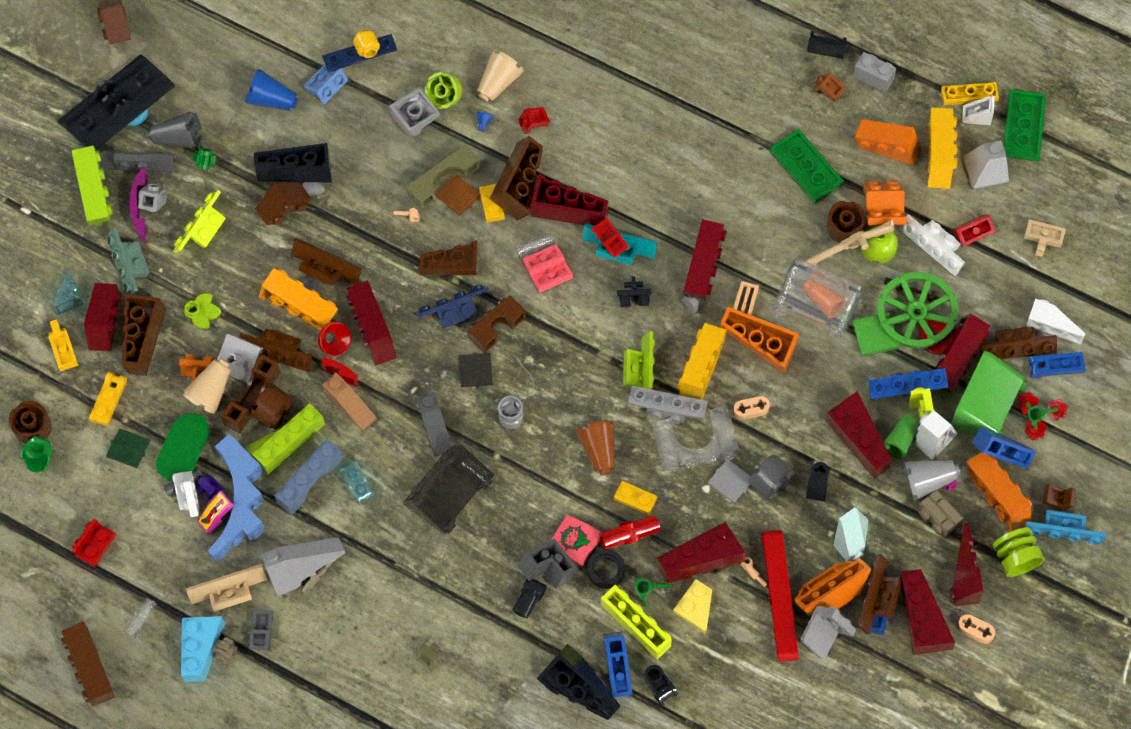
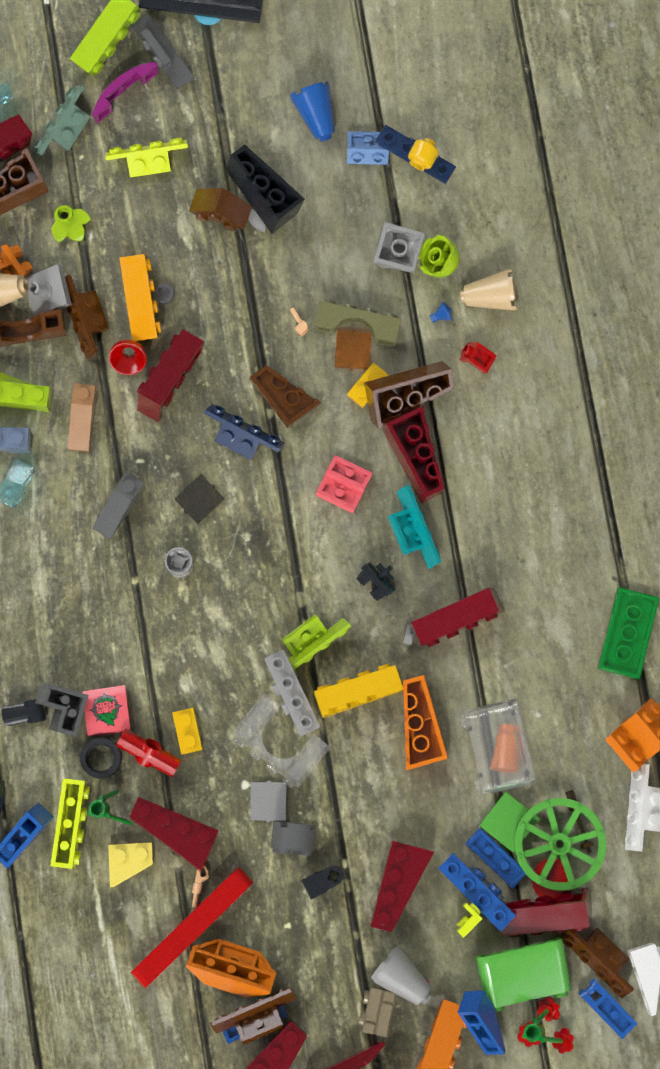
camera: 45 degrees right, 15 degrees up
light grey brick [138,183,167,212] -> none
dark grey cone [149,112,202,148] -> none
green gear [192,148,216,169] -> none
reddish brown brick [250,384,294,430] -> none
reddish brown bracket [291,238,362,285] -> none
red slope [322,357,359,386] -> none
clear smoke windscreen [403,444,495,534] -> none
reddish brown arch [468,295,526,353] -> none
clear pin [515,233,554,257] -> none
dark orange cone [576,420,615,476] -> none
red slope [592,218,629,258] -> none
black piece [645,665,678,706] -> none
light nougat tile [733,281,759,315] -> none
light nougat beam [733,396,770,420] -> none
tan piece [798,220,894,271] -> none
light grey bracket [801,606,856,659] -> none
reddish brown brick [826,201,866,243] -> none
light aqua wedge [833,508,868,561] -> none
lime cylinder [860,225,898,264] -> none
bright green plant [883,414,920,459] -> none
white wedge [915,410,958,460] -> none
none -> blue tile [465,828,526,889]

